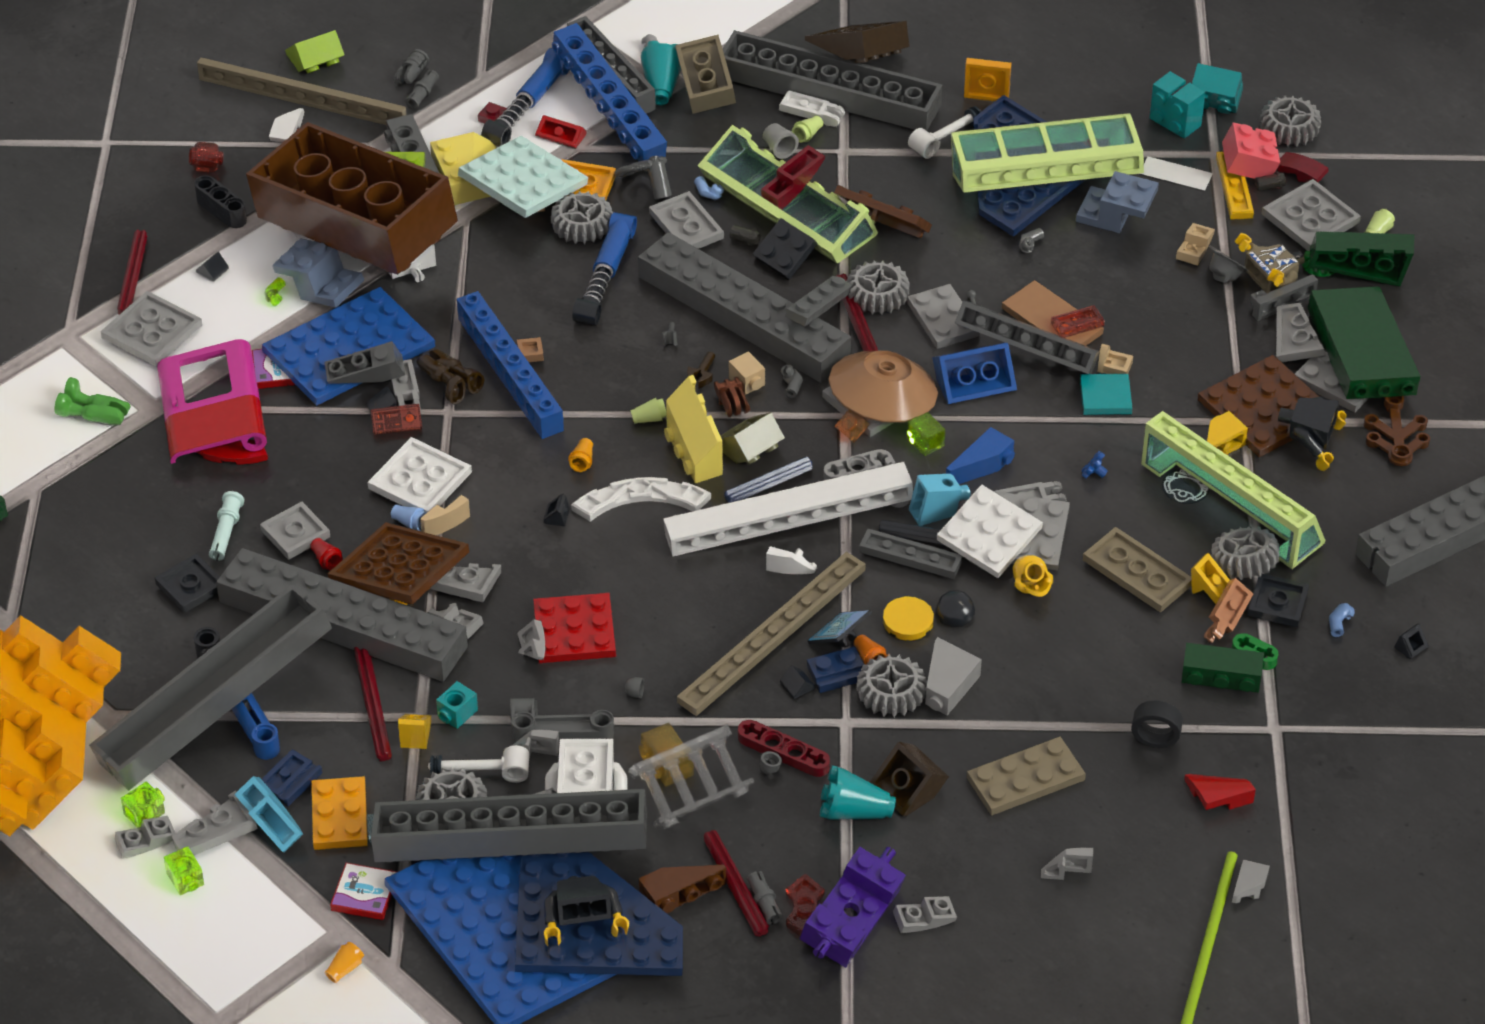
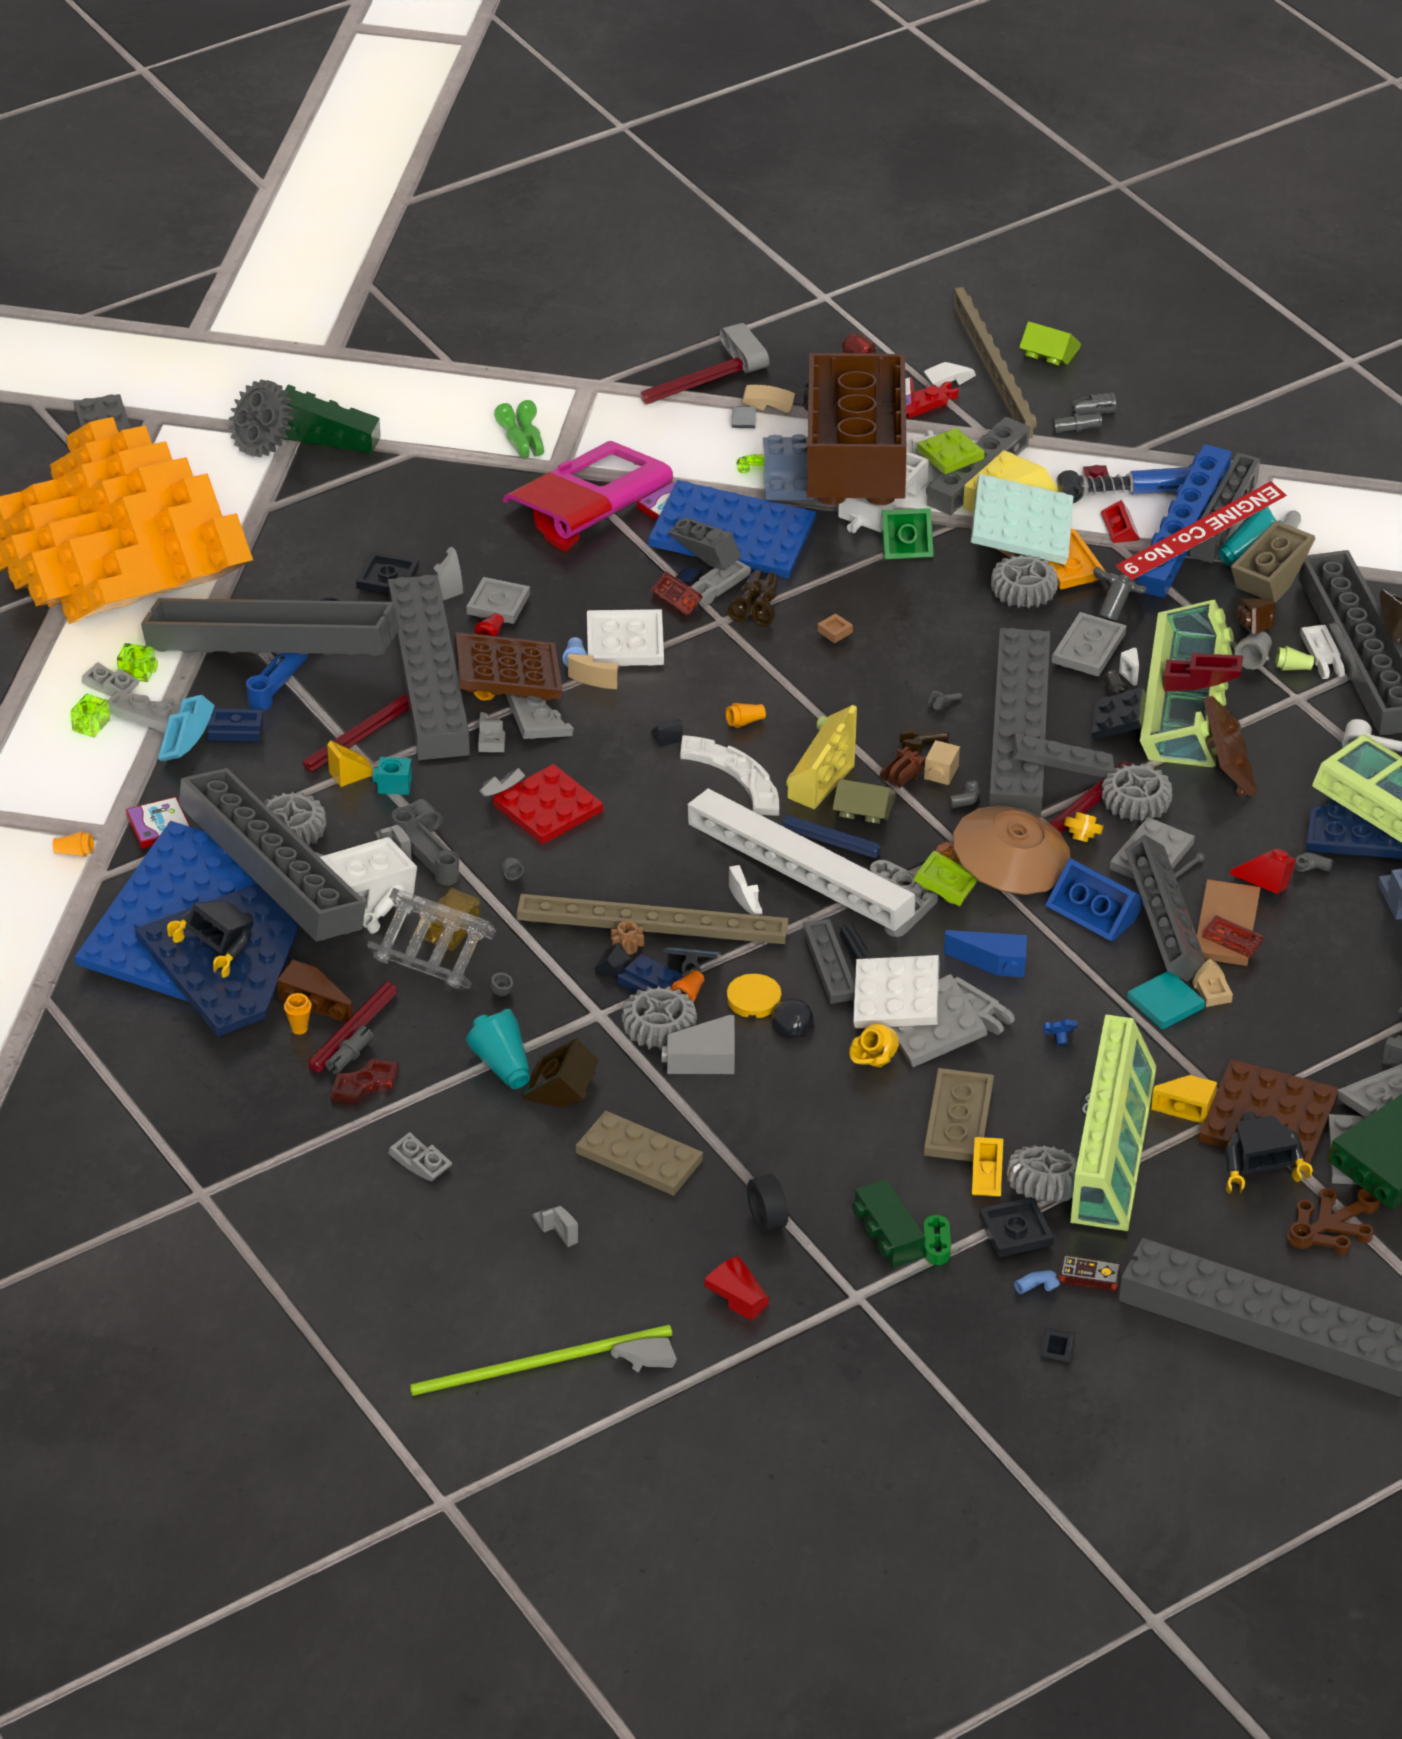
camera: 55 degrees right, 5 degrees down
light grey plate [100,291,203,367] -> none
light aqua pin [209,491,245,561] -> none
light orange plate [312,776,368,850] -> none
white piece [428,745,530,783] -> none
blue brick [457,291,564,439] -> none
piece [572,212,637,325] -> none
light blue arm [694,176,724,200] -> none
dark red beam [738,720,830,777] -> none
dark purple brick [799,847,906,968] -> none
clear neon green brick [907,412,945,456] -> none
medium azure torso [909,474,970,526] -> none
nougat plate [1204,578,1253,643] -> none
none -> light orange cone [284,993,312,1035]
none -> light grey slope [433,547,463,600]
none -> medium nougat gear [611,921,644,954]
none -> light grey beam [720,323,769,373]
none -> tan slope [742,385,795,413]
none -> green slope [880,508,934,560]
none -> lime plate [913,851,978,906]
none -> tile [1059,1254,1121,1291]
none -> yellow plate [1064,812,1104,842]
none -> red sticker [1115,481,1287,581]
none -> white slope [1119,648,1139,686]
none -> red slope [1230,849,1296,894]
none -> reddish brown slope [1237,599,1275,634]

